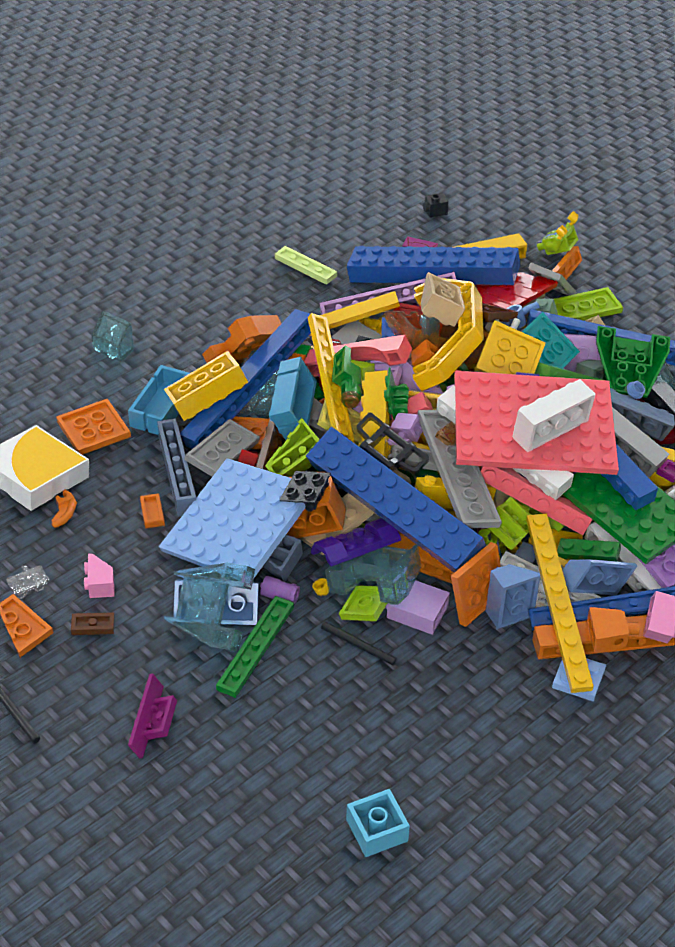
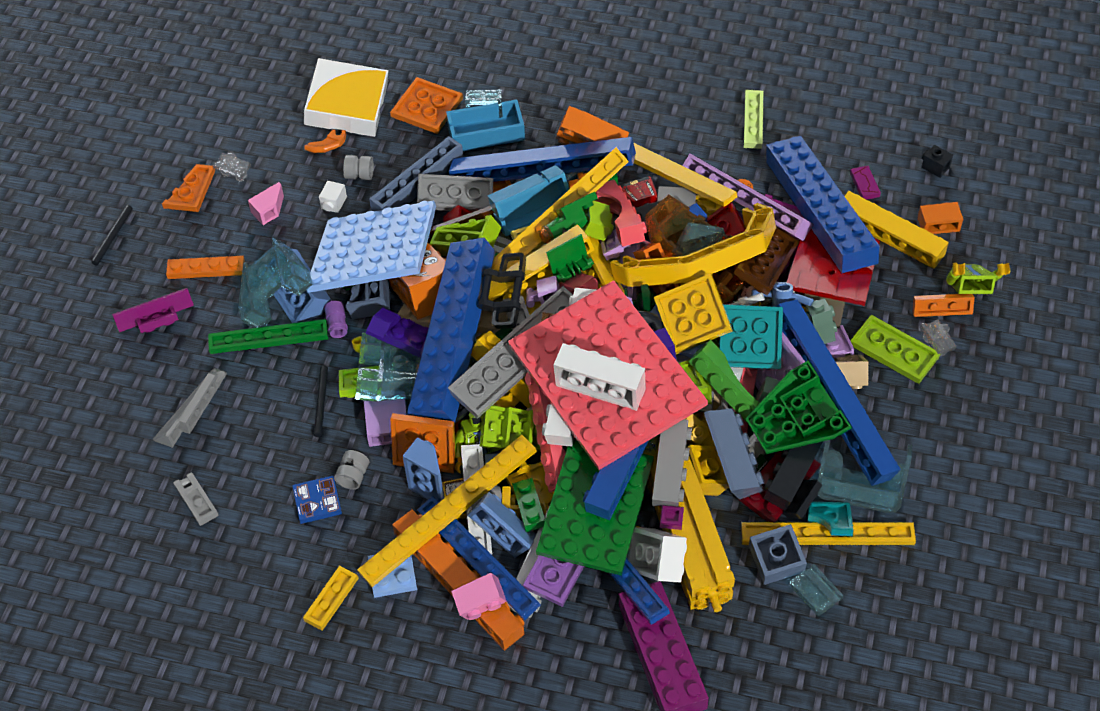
camera: 60 degrees right, 10 degrees up
reddish brown plate [71,612,115,635] -> none
clear light blue slope [91,311,134,362] -> none
orange tile [140,493,165,529] -> none
yellow slope [164,351,248,421] -> none
black hinge [279,471,331,512] -> none
medium azure brick [346,789,410,857] -> none
tan slope [421,272,465,327] -> none
light grey tile [528,263,577,296] -> none
orange torso [587,607,639,652] -> none
medium blue plate [627,381,645,399] -> none
none -> light grey wedge [153,368,227,448]
none -> orange plate [166,256,245,279]
none -> light grey plate [173,472,219,526]
none -> blue tile [292,476,342,524]
none -> yellow plate [303,566,359,631]
none -> white brick [319,180,347,213]
none -> light grey wheel [334,450,370,490]
none -> light grey wheel [343,155,374,180]
none -> clear light blue hinge [465,89,502,116]
none -> orange brick [918,202,963,234]
none -> clear hips [920,319,957,356]

